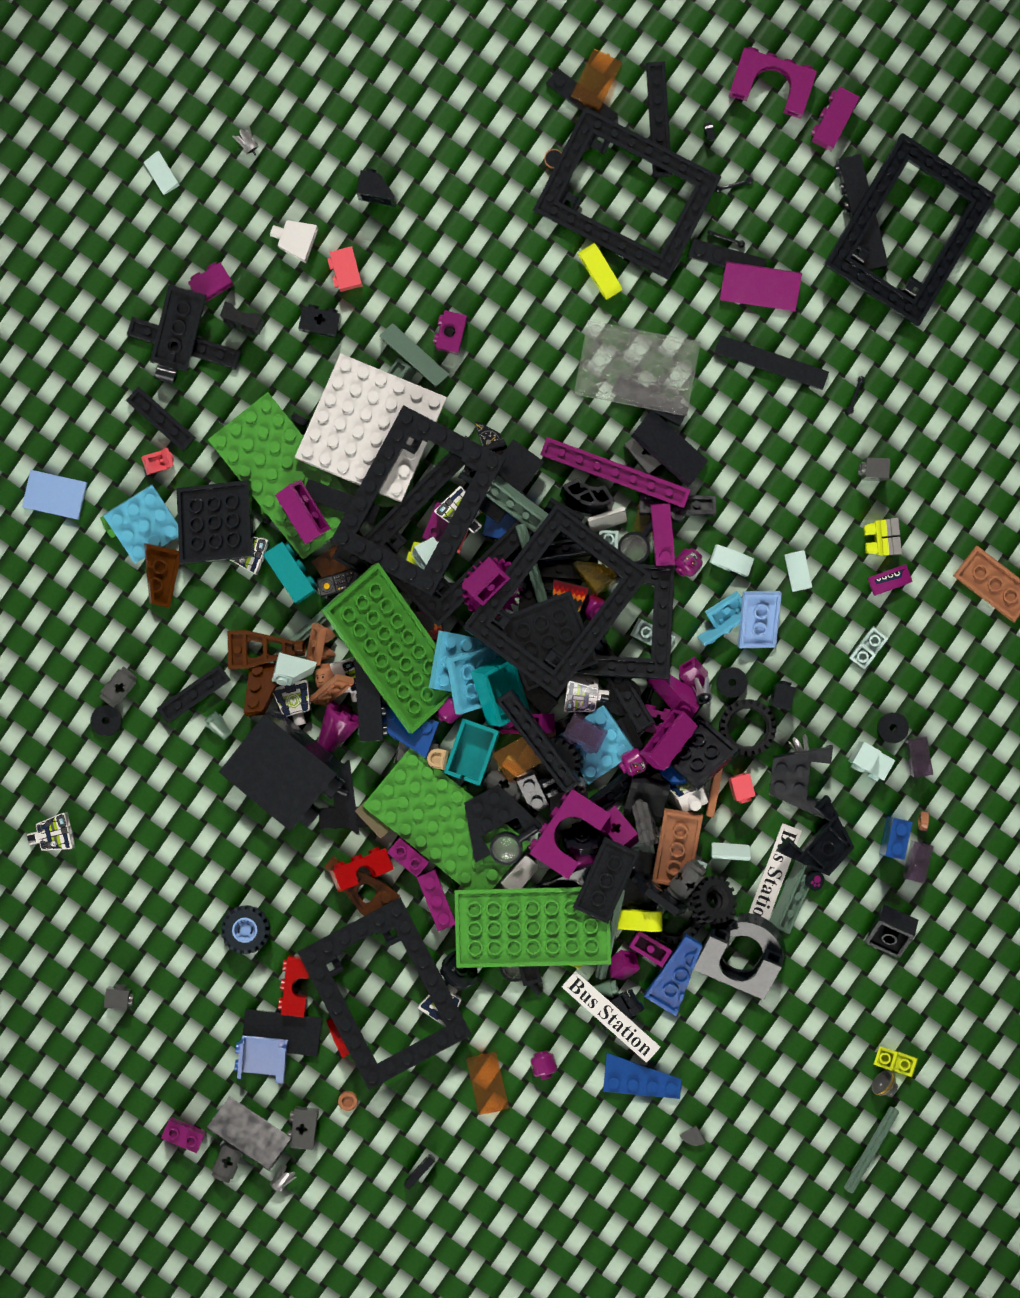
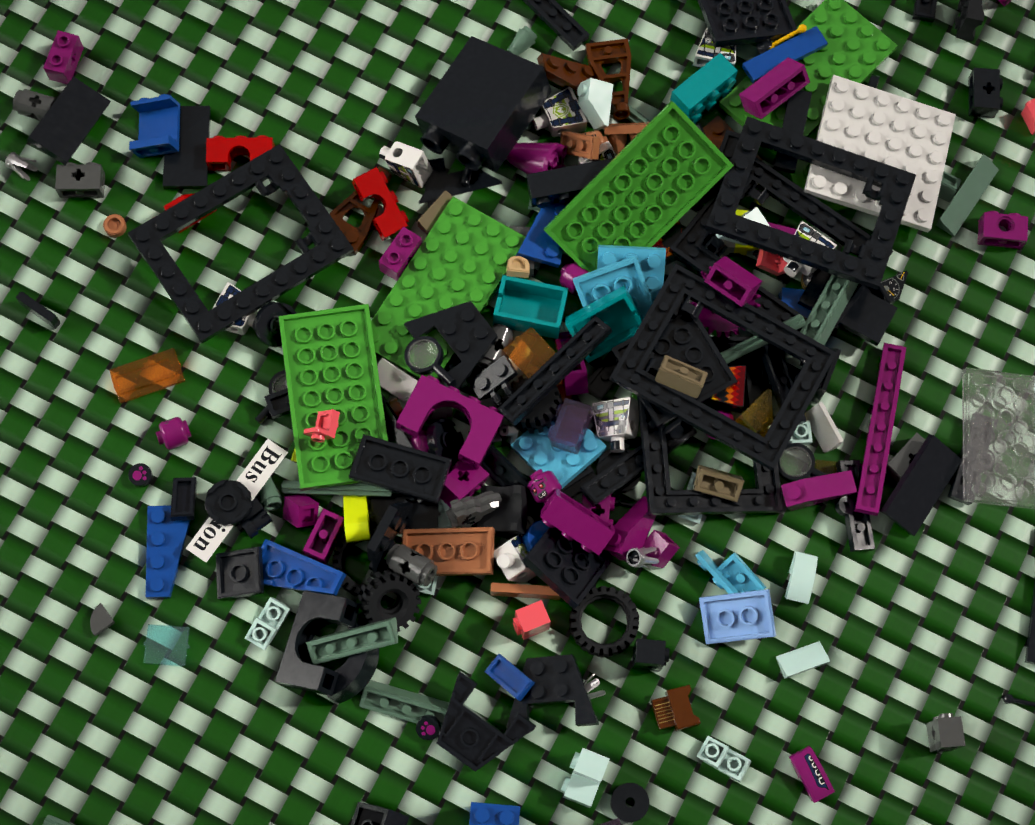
camera: 80 degrees right, 15 degrees down
black wheel [221,905,271,954] -> none
magenta arch [417,869,455,931] -> none
black brick [559,478,615,514] -> none
magenta head [675,548,703,577] -> none
light aqua slope [710,842,751,861] -> none
black piece [716,667,748,698] -> none
white sticker [749,823,802,920] -> none
neon yellow hips [863,518,902,556] -> none
none -> black tile [128,463,153,487]
none -> clear light blue piece [143,624,190,666]
none -> black tile [170,477,197,521]
none -> black tile [205,480,252,526]
none -> black tile [216,547,264,601]
none -> light aqua slope [245,597,292,650]
none -> coral bracket [303,409,340,443]
none -> sand green slope [306,617,398,665]
none -> white torso [379,141,433,188]
none -> reddish brown tile [389,397,403,419]
none -> blue tile [484,654,535,701]
none -> reddish brown piece [651,685,701,732]
none -> dark tan slope [655,355,708,398]
none -> dark tan slope [693,465,744,502]
none -> blue tile [742,26,828,83]
none -> hinge [756,24,807,54]

